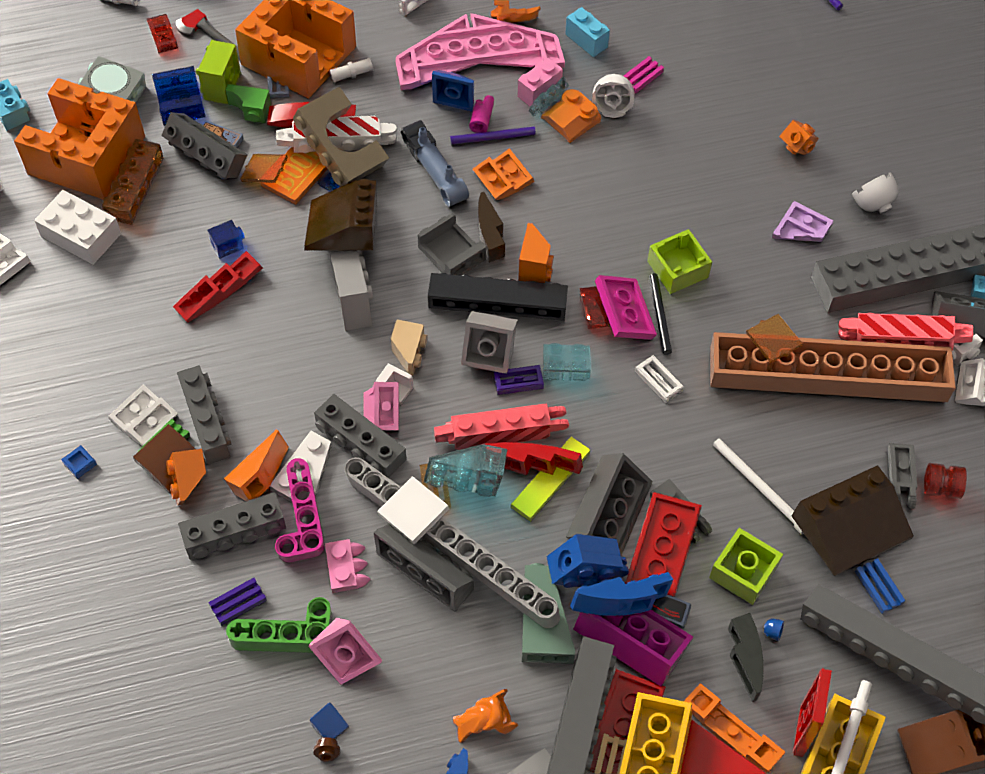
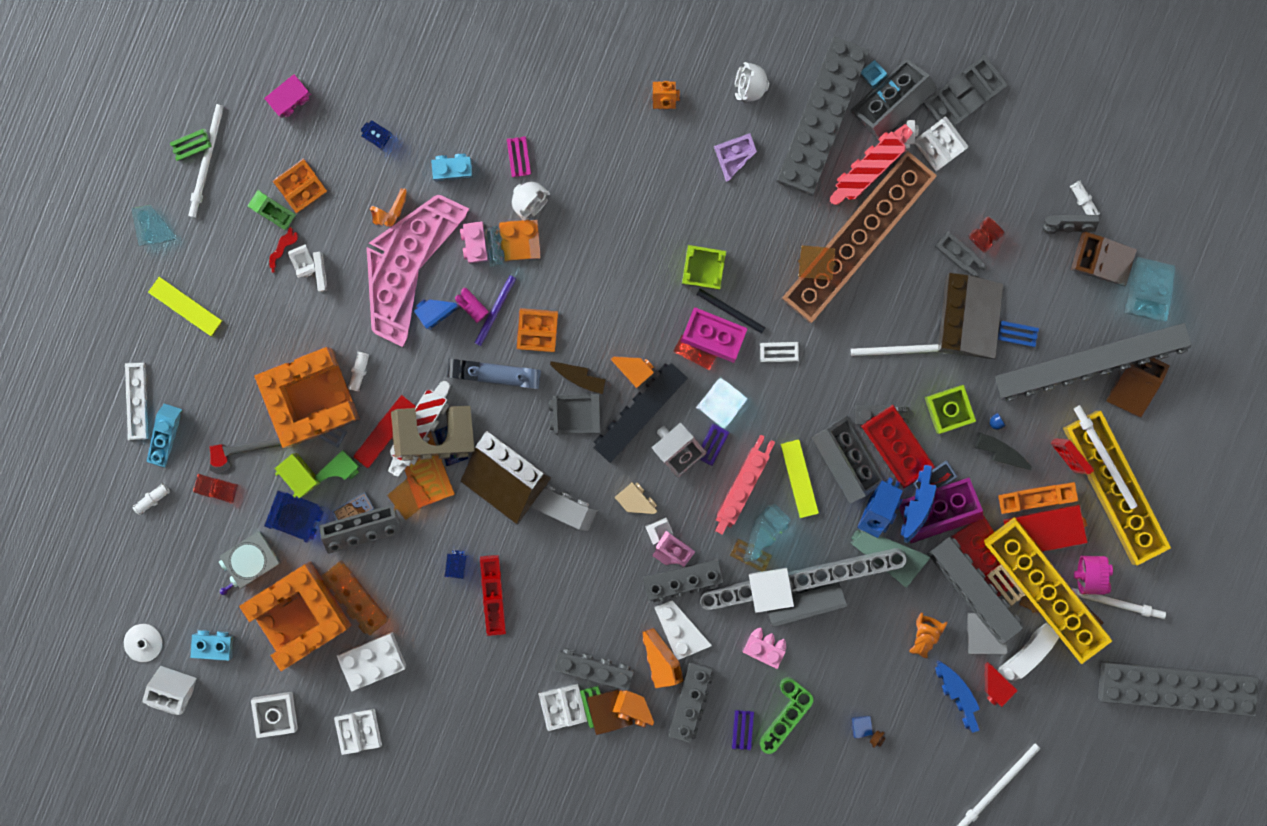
camera: 55 degrees left, 30 degrees up
blue tile [61,445,97,479] -> none
dark pink beam [275,458,325,563] -> none
bright pink slope [308,618,382,685] -> none
red slope [479,442,583,475] -> none

